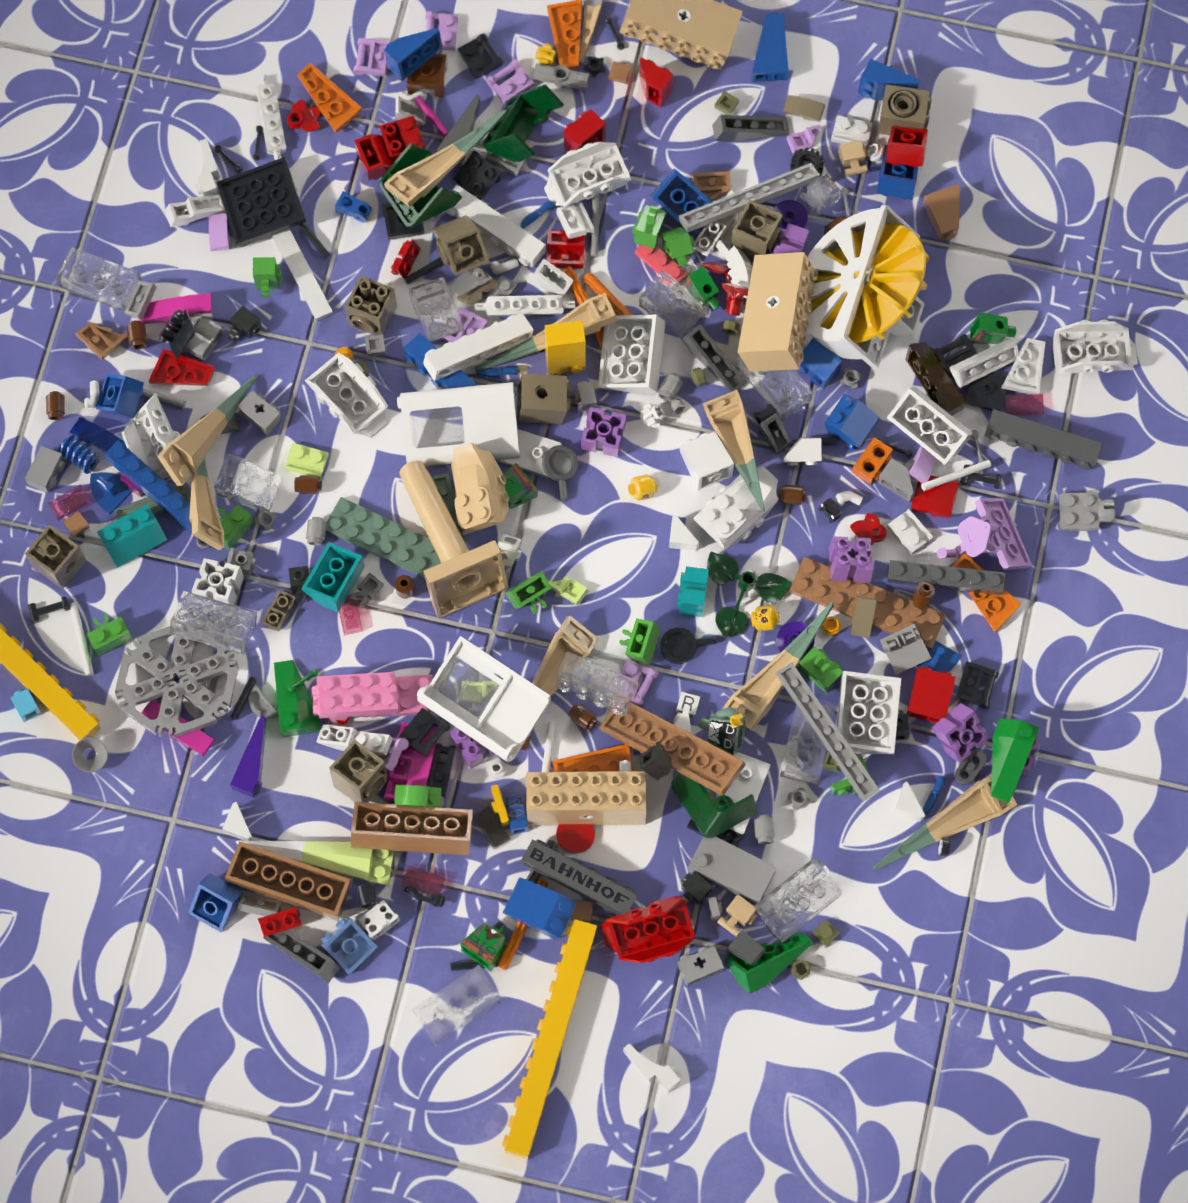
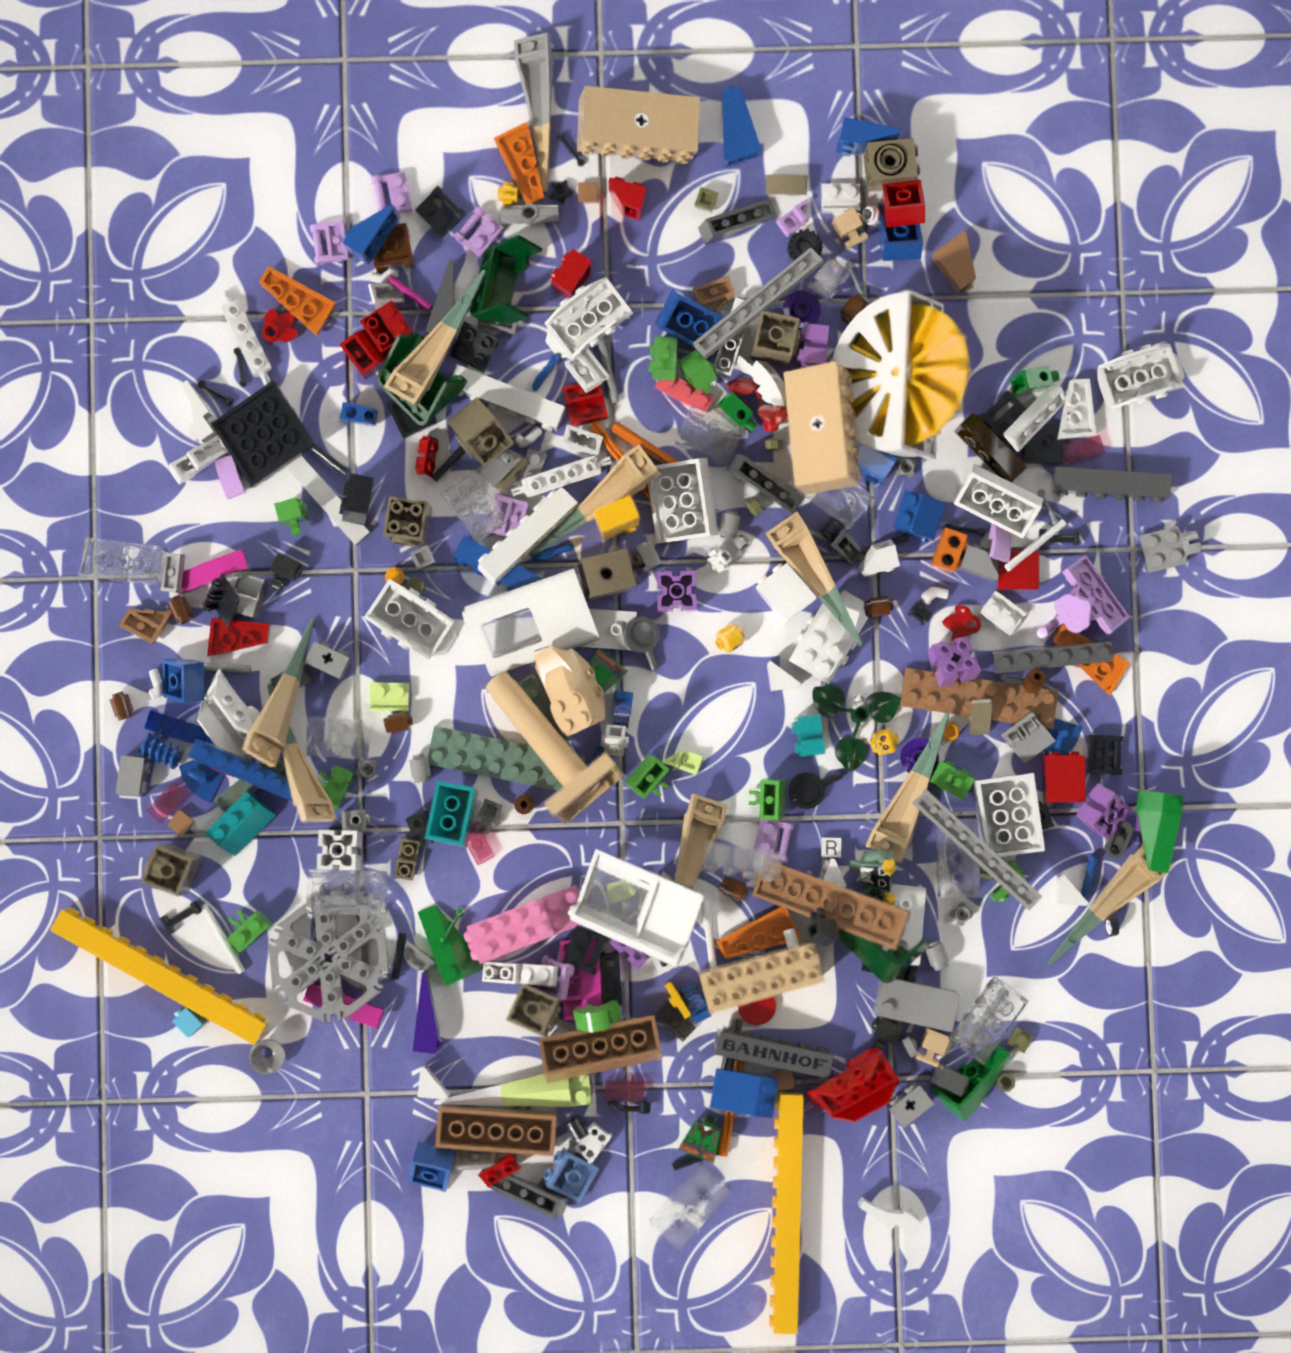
camera: 20 degrees left, 15 degrees up
none -> black piece [339,473,374,526]
none -> blue leg [613,691,633,728]

